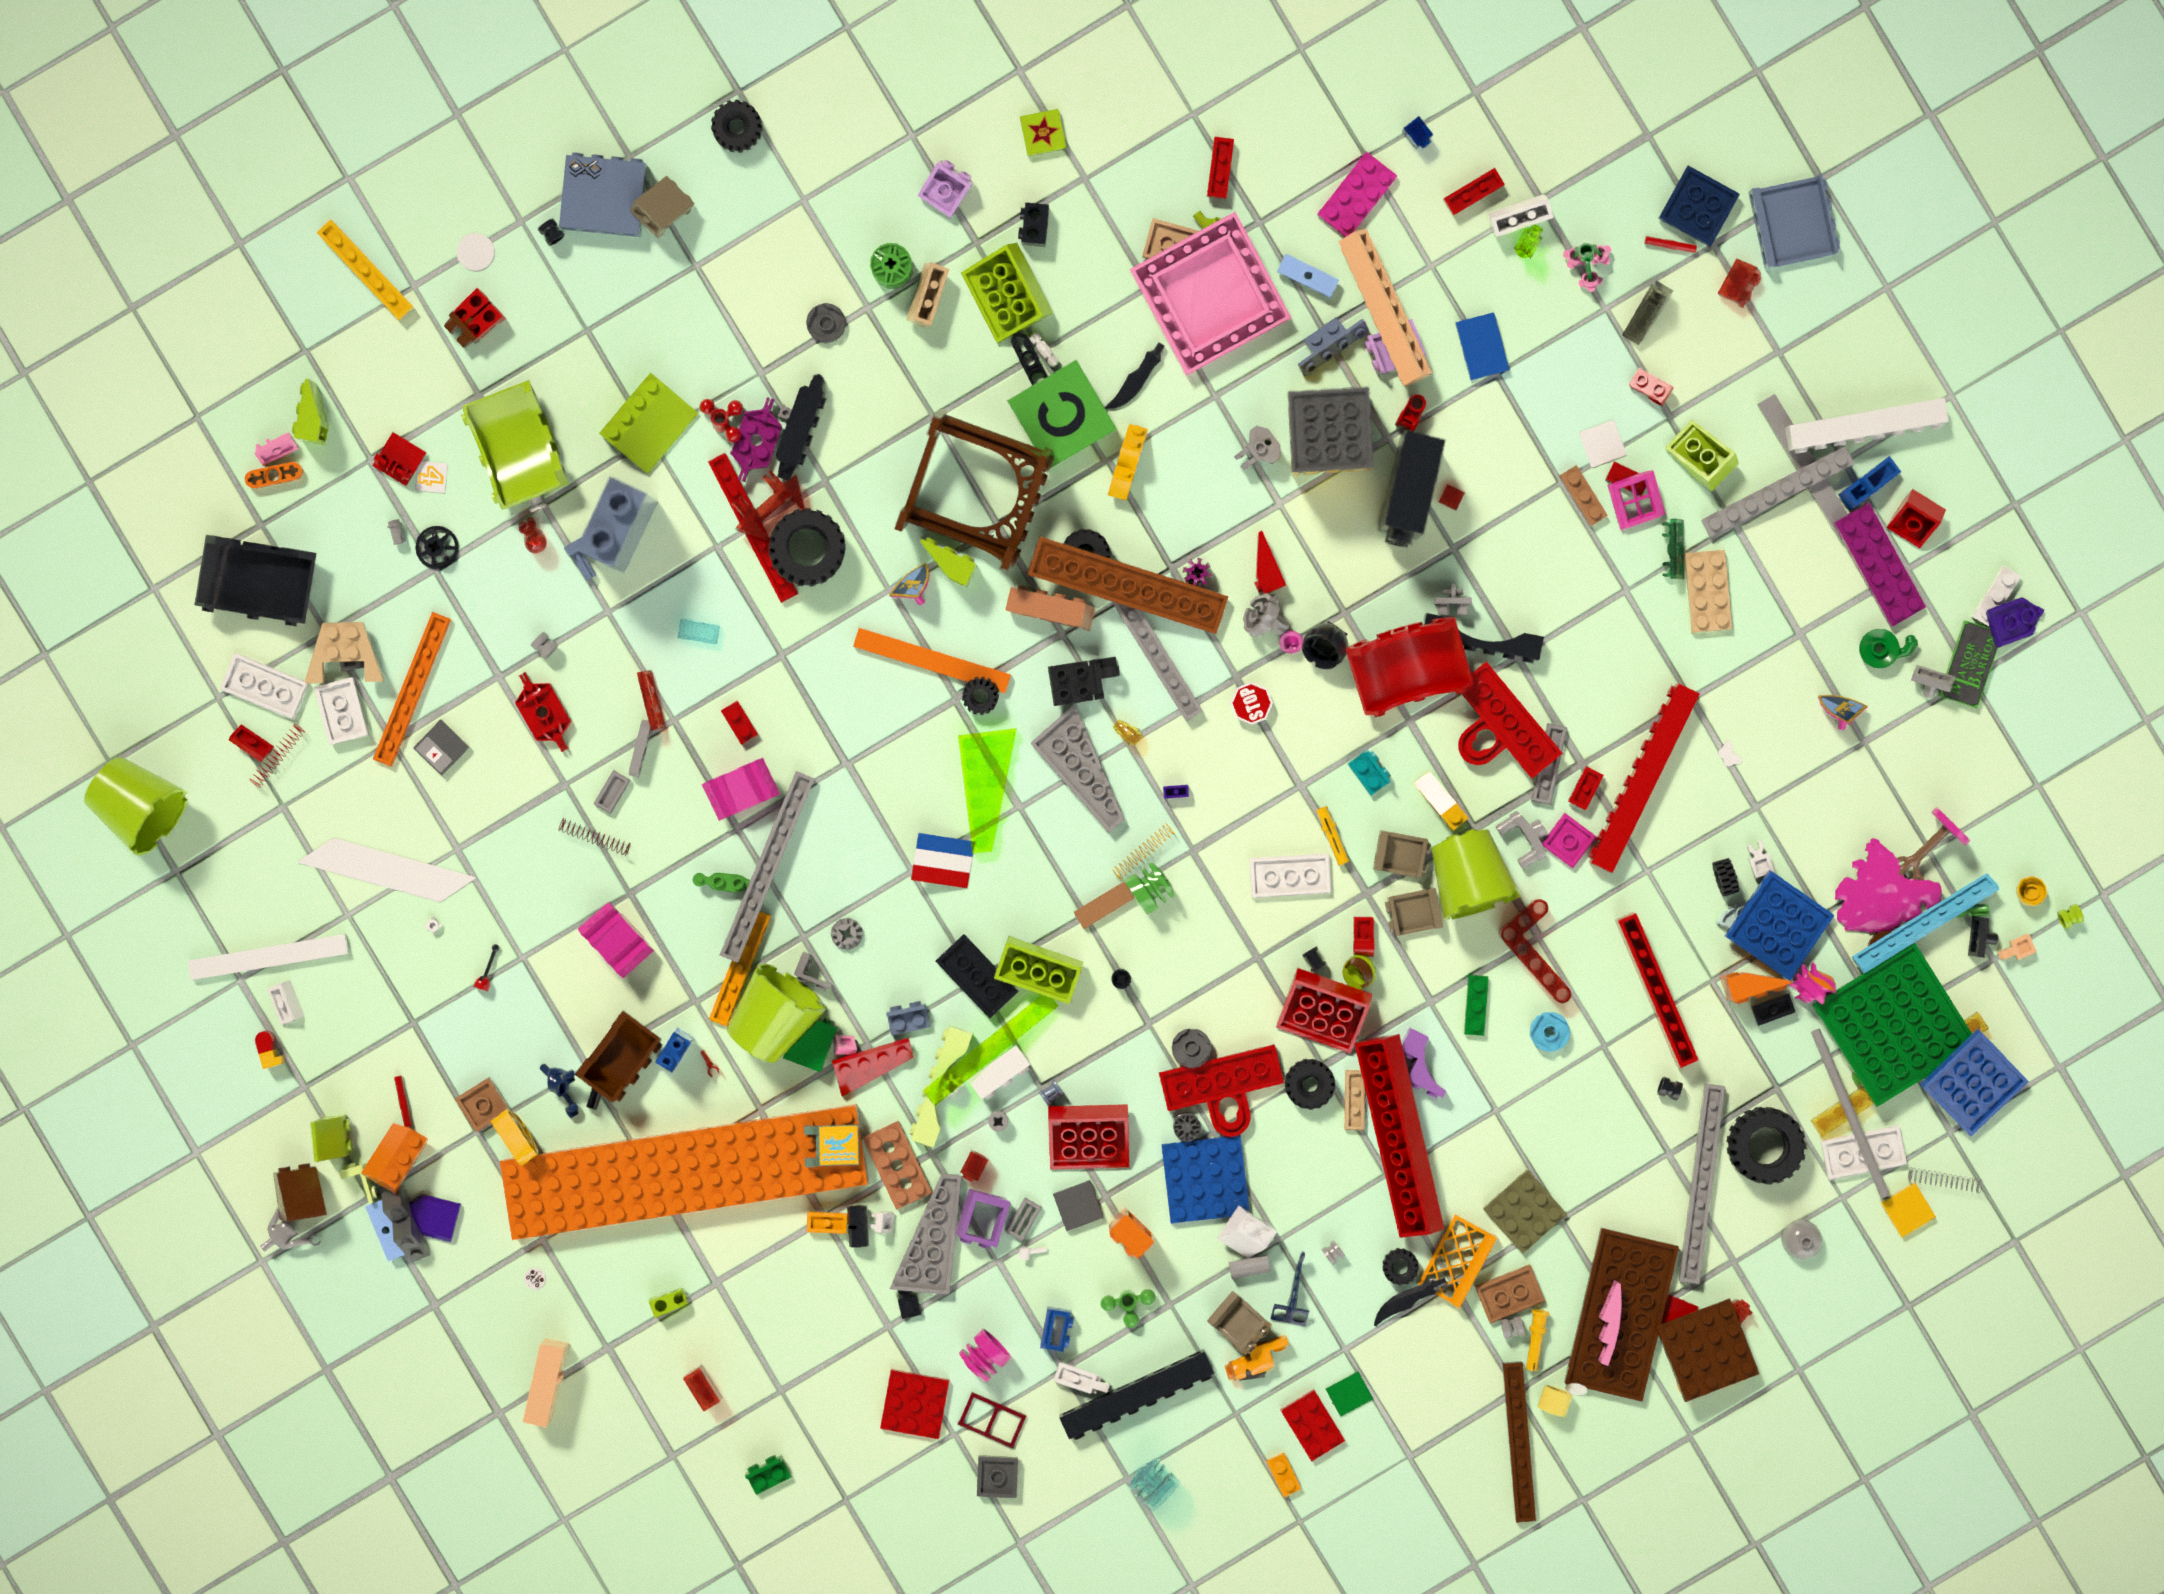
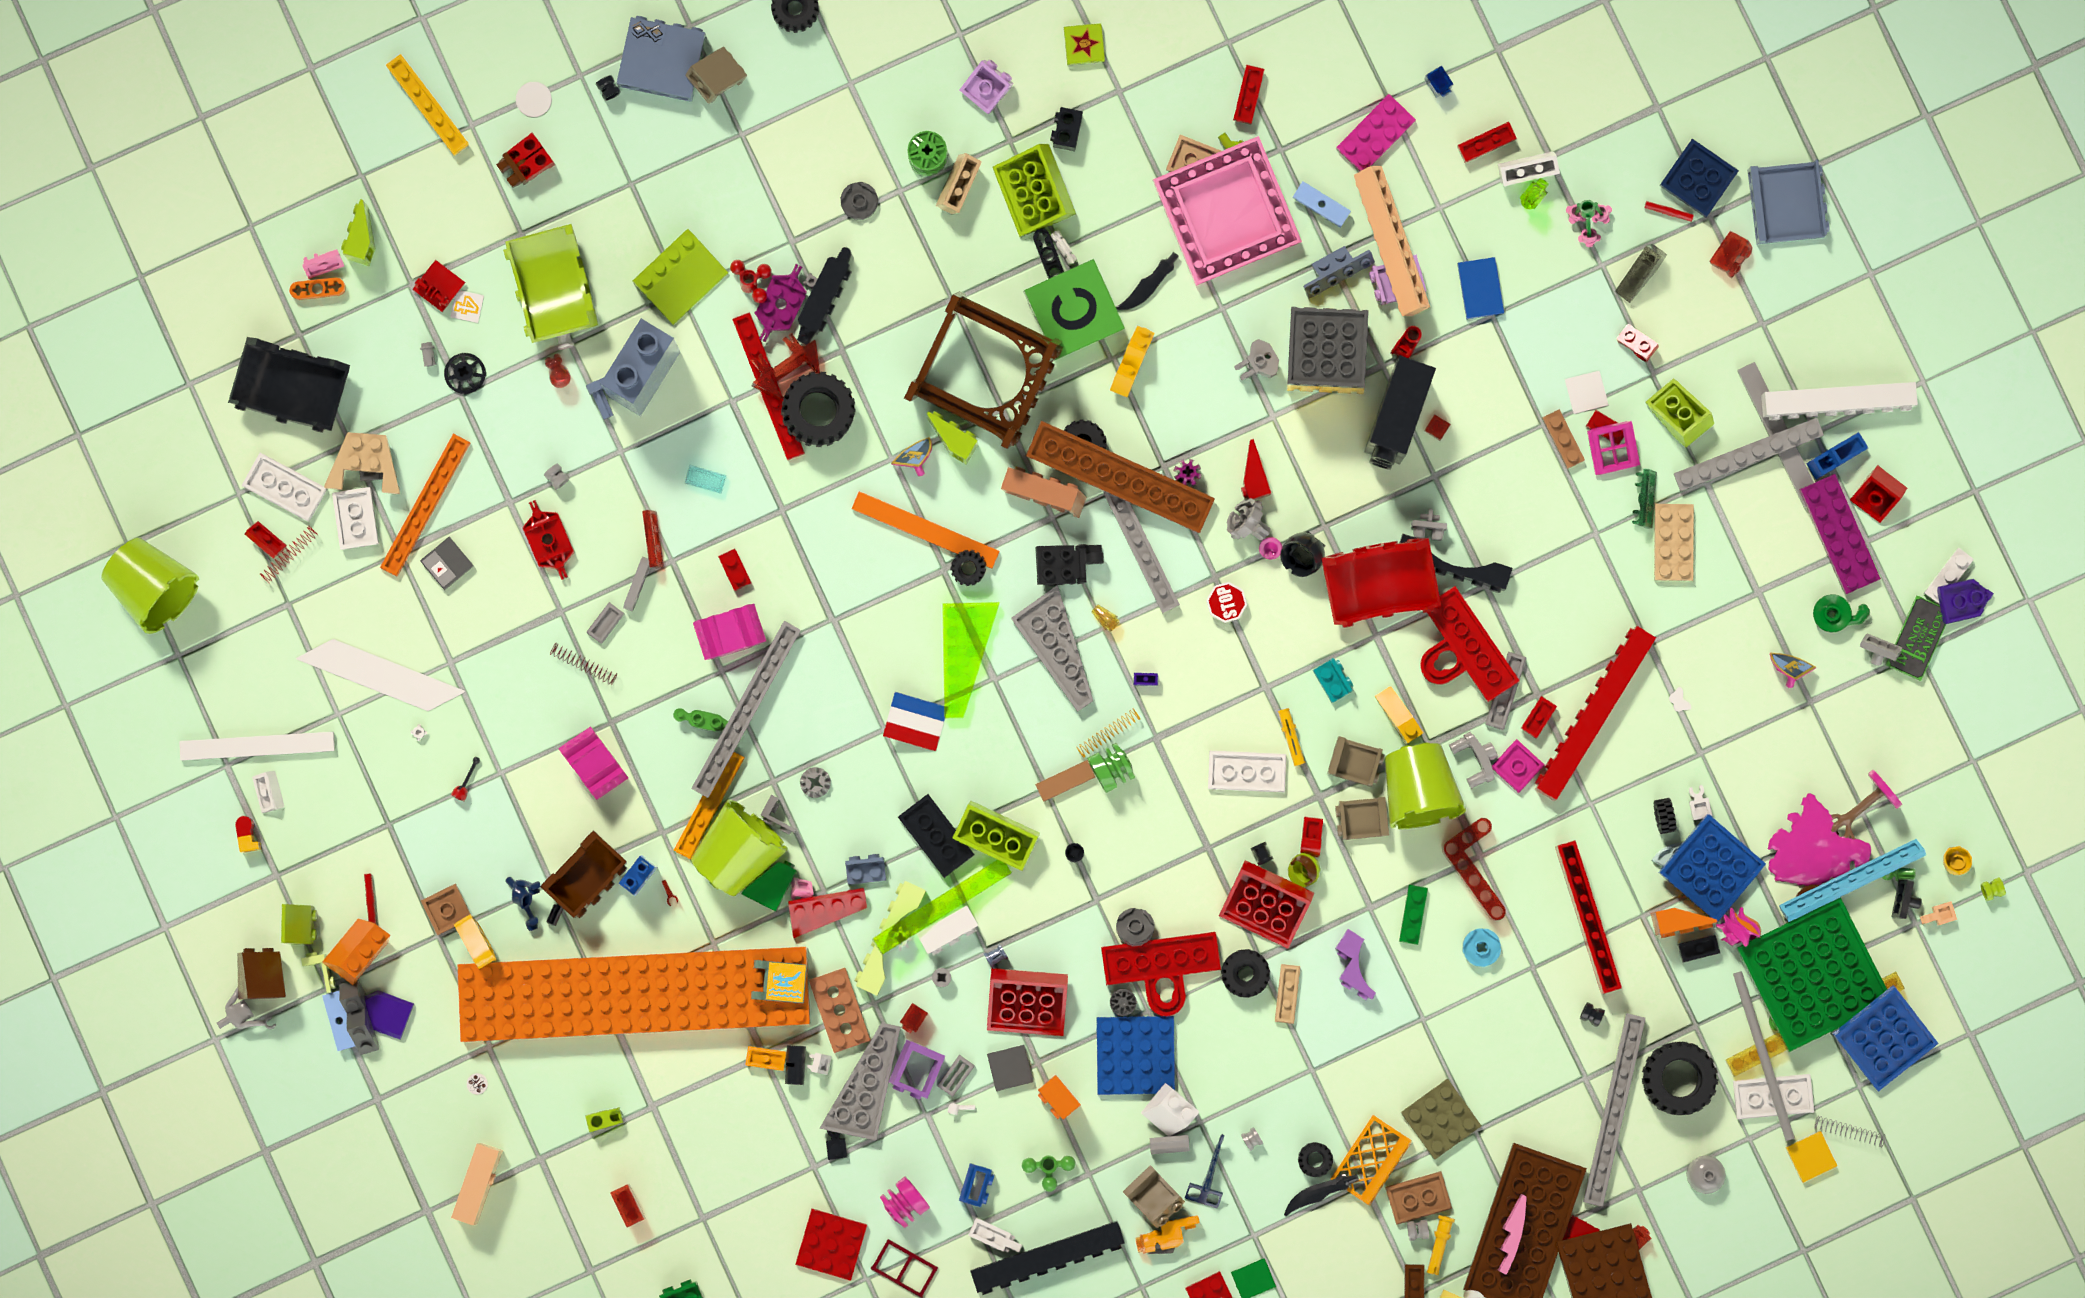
camera: 10 degrees right, 5 degrees down
red brick [1354,1034,1445,1238] -> none

